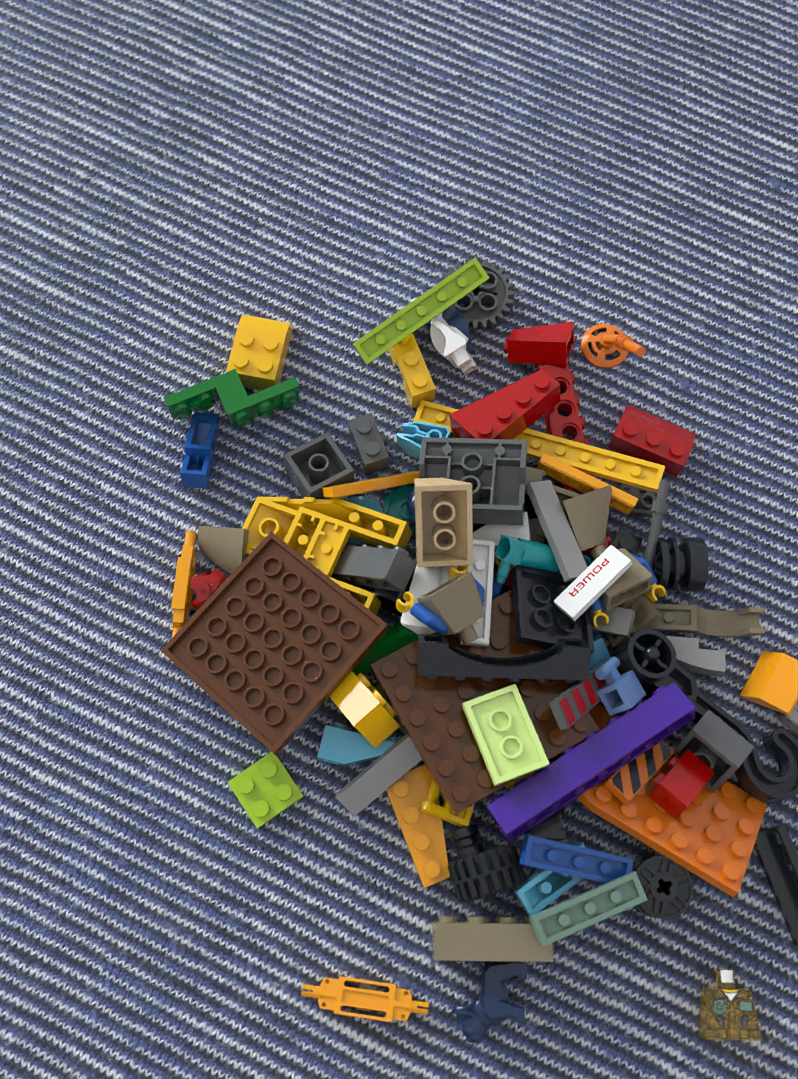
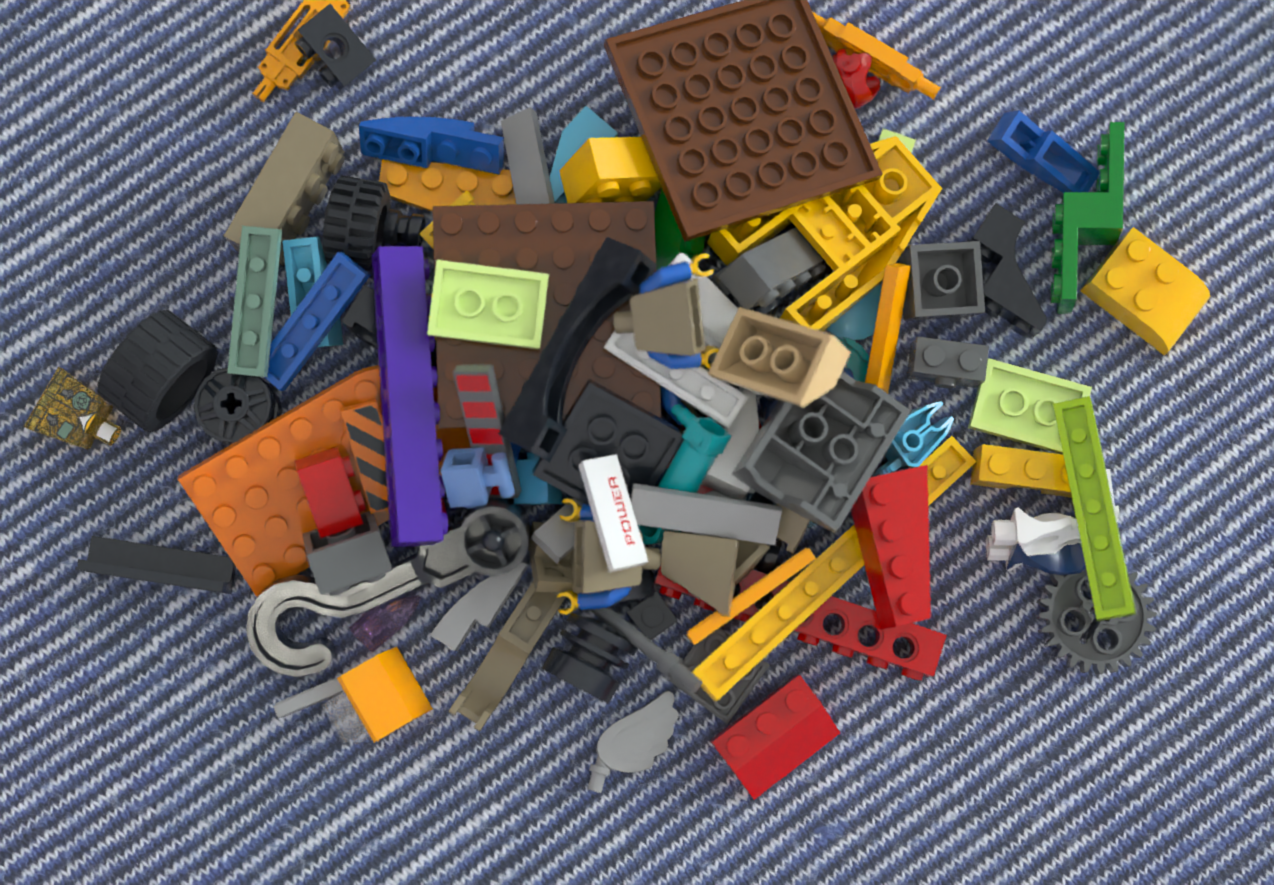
camera: 115 degrees right, 10 degrees up
dark tan slope [198,526,249,574] -> none
lime plate [227,752,304,829] -> none
dark blue animal [452,961,528,1043] -> none
red slope [504,322,575,365] -> none
orange dish [581,324,646,369] -> none
none -> black tyre [97,310,218,432]
none -> black brick [293,4,376,90]
none -> clear purple plate [349,595,421,653]
none -> blue slope [359,117,504,174]
none -> light grey animal [587,691,679,793]
none -> yellowish green plate [968,358,1092,454]
none -> black arch [969,203,1047,337]

